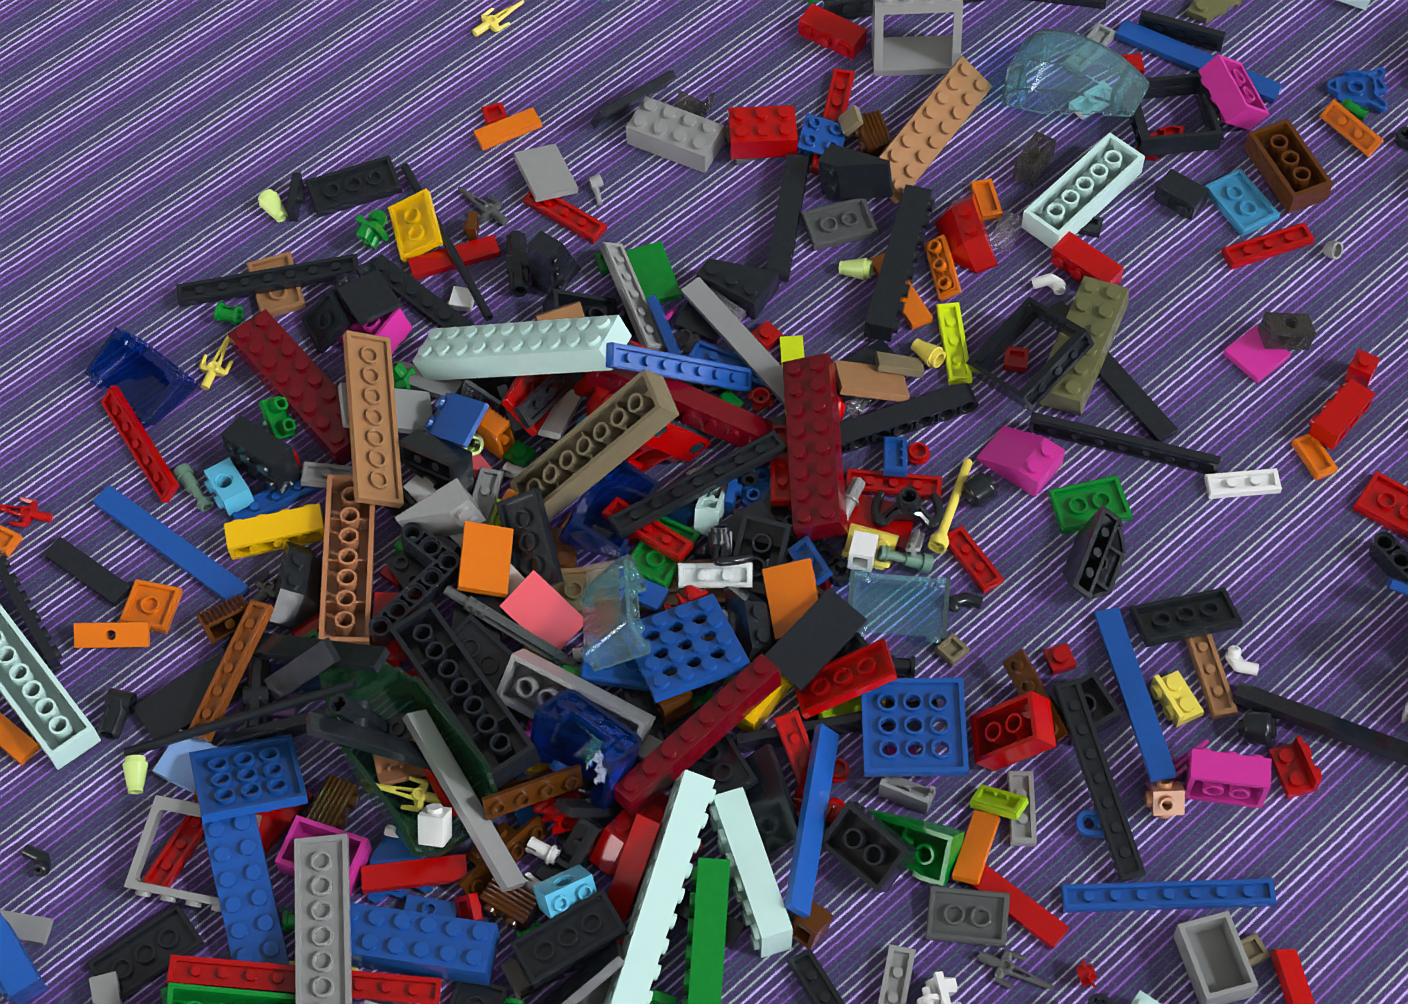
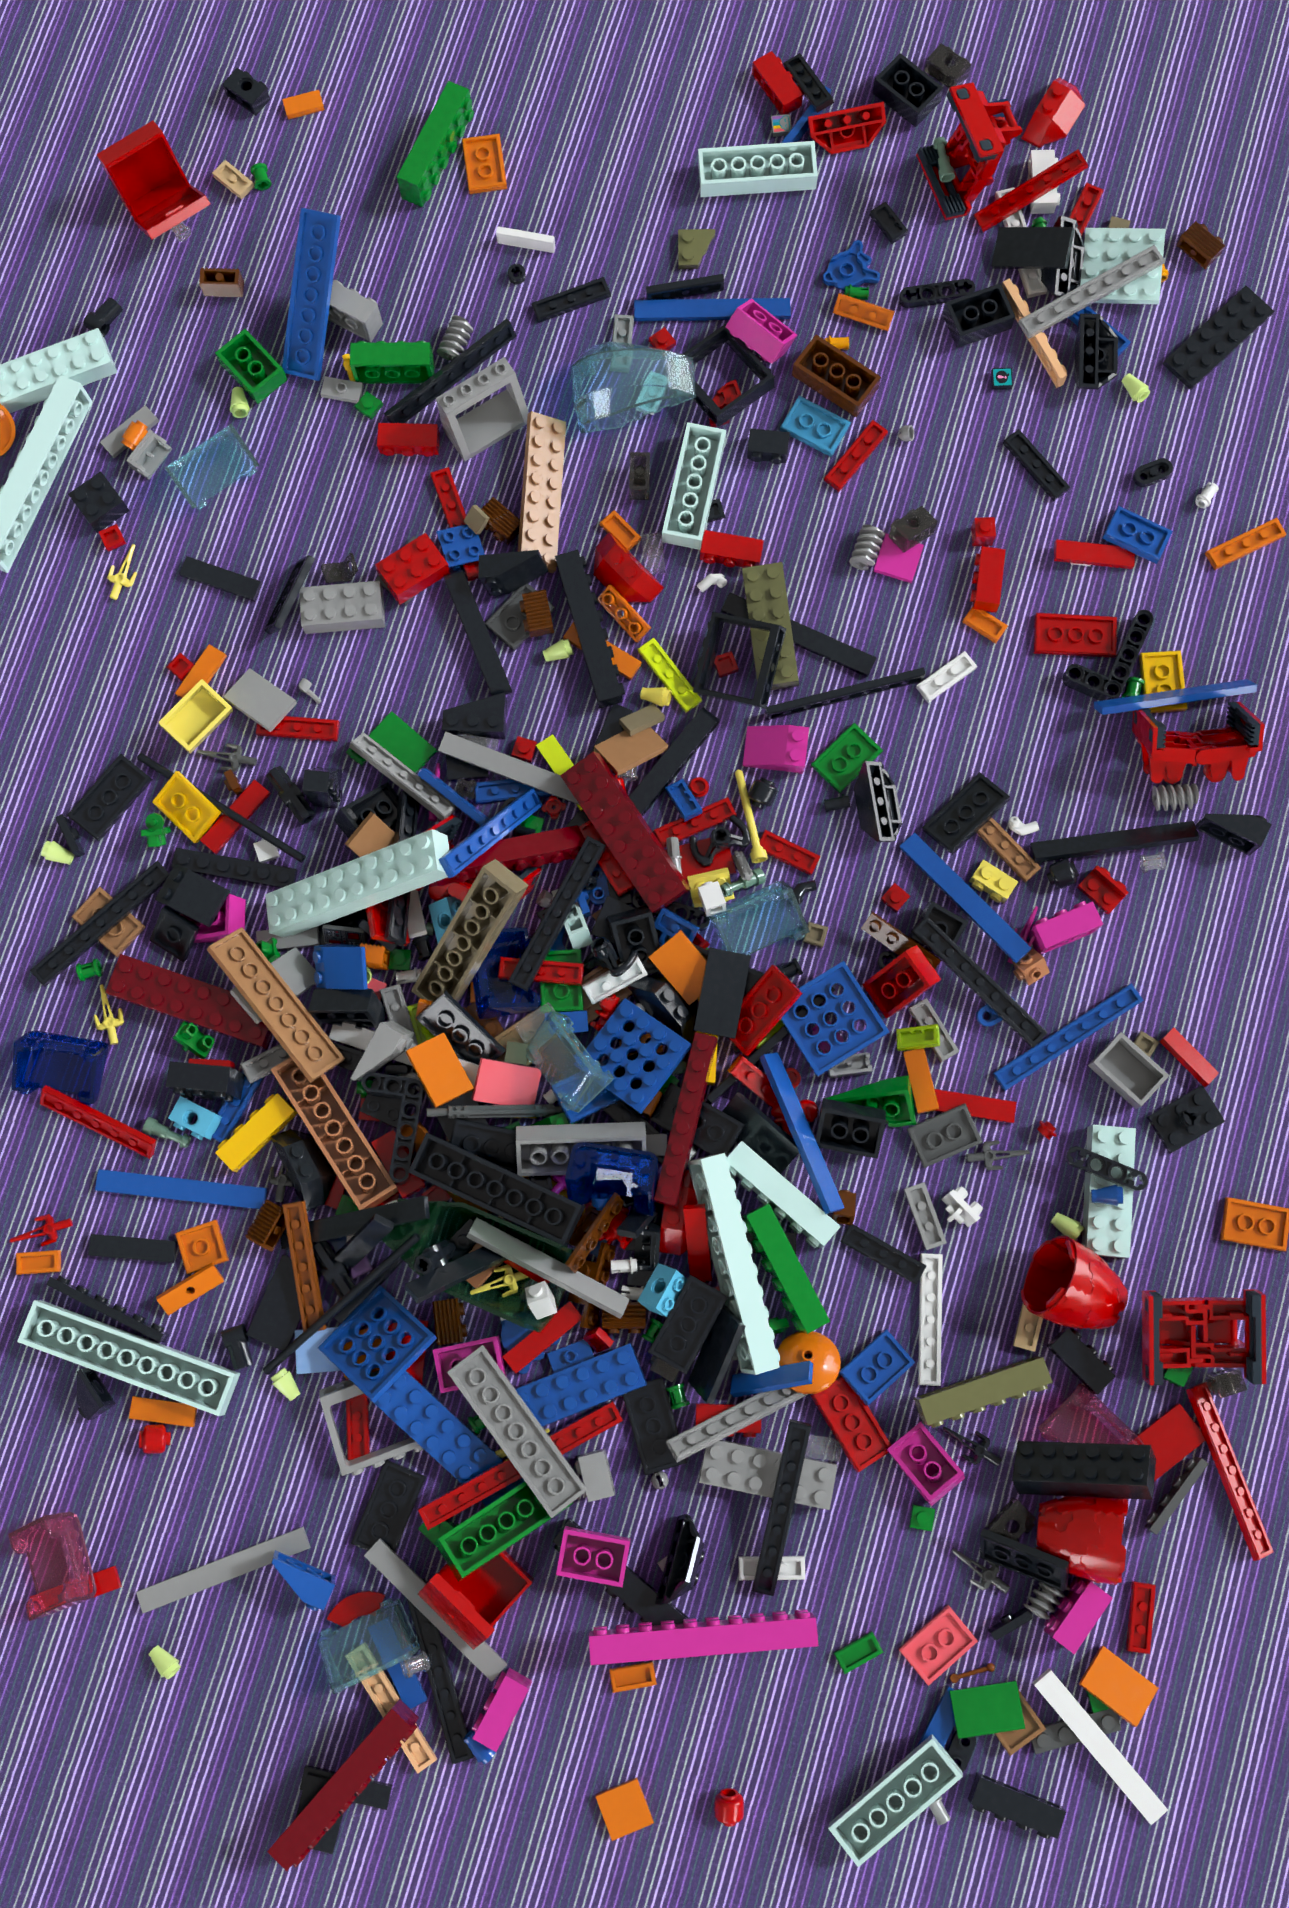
camera: 30 degrees left, 20 degrees up
black arm [22,844,52,877] -> none
none -> light yellow piece [158,679,233,754]
none -> black tile [179,556,262,602]
none -> dark tan tile [504,1041,529,1066]
none -> reddish brown brick [519,589,554,638]
none -> light orange pin [824,336,849,350]
none -> black pin [824,794,850,812]
none -> light grey piece [849,524,885,570]
none -> clear bush [1140,851,1166,873]

